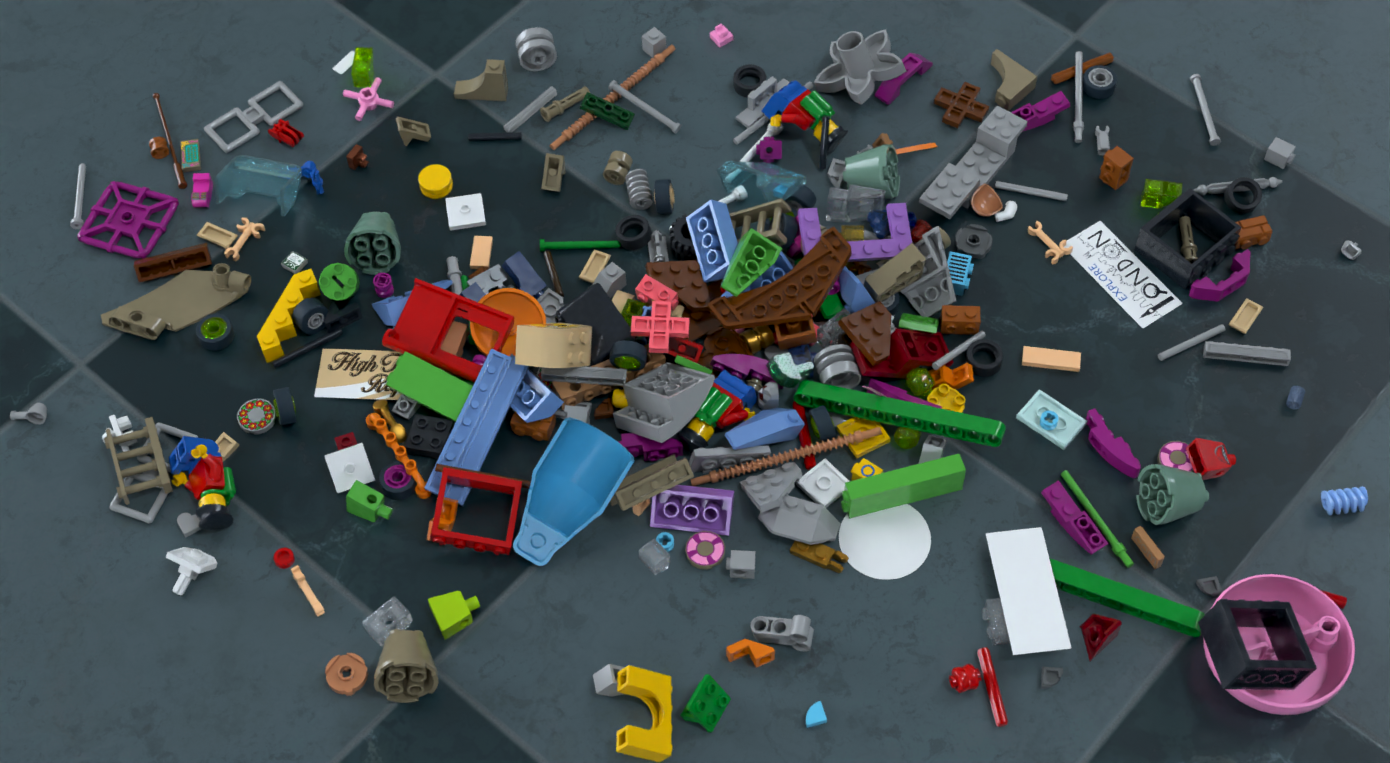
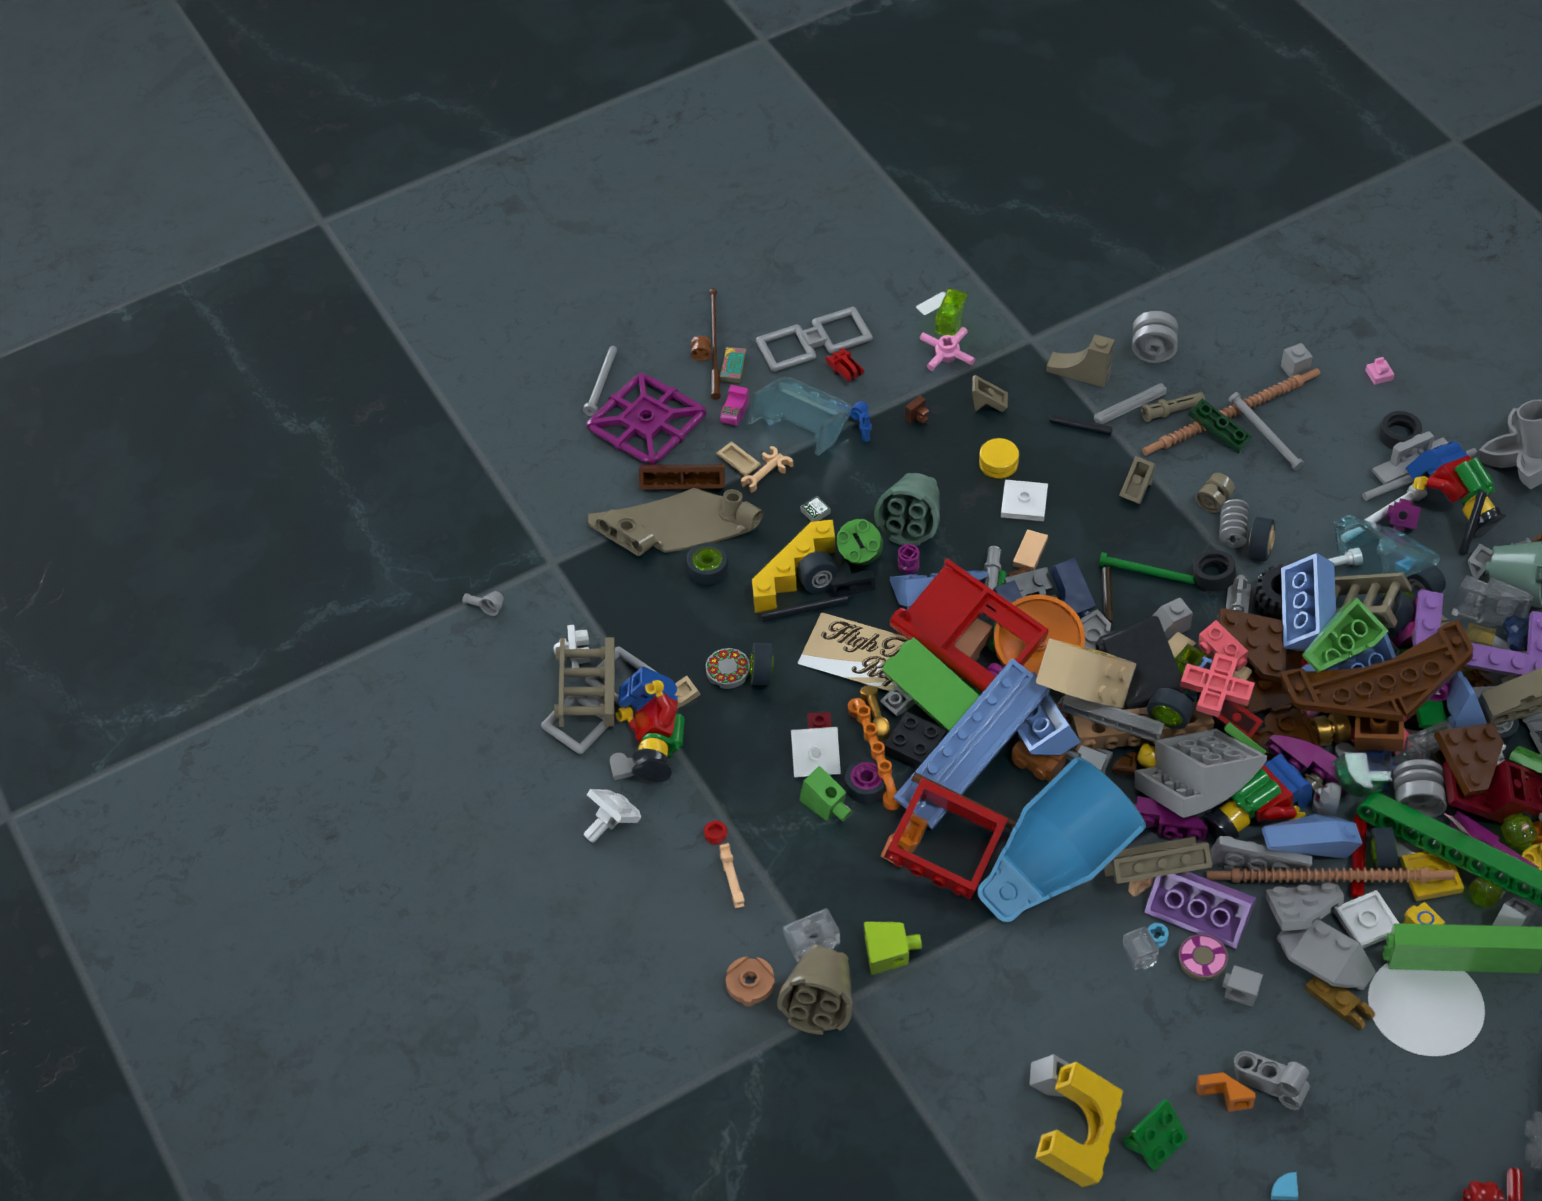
camera: 20 degrees right, 5 degrees down
tan tile [579,250,611,283] -> none

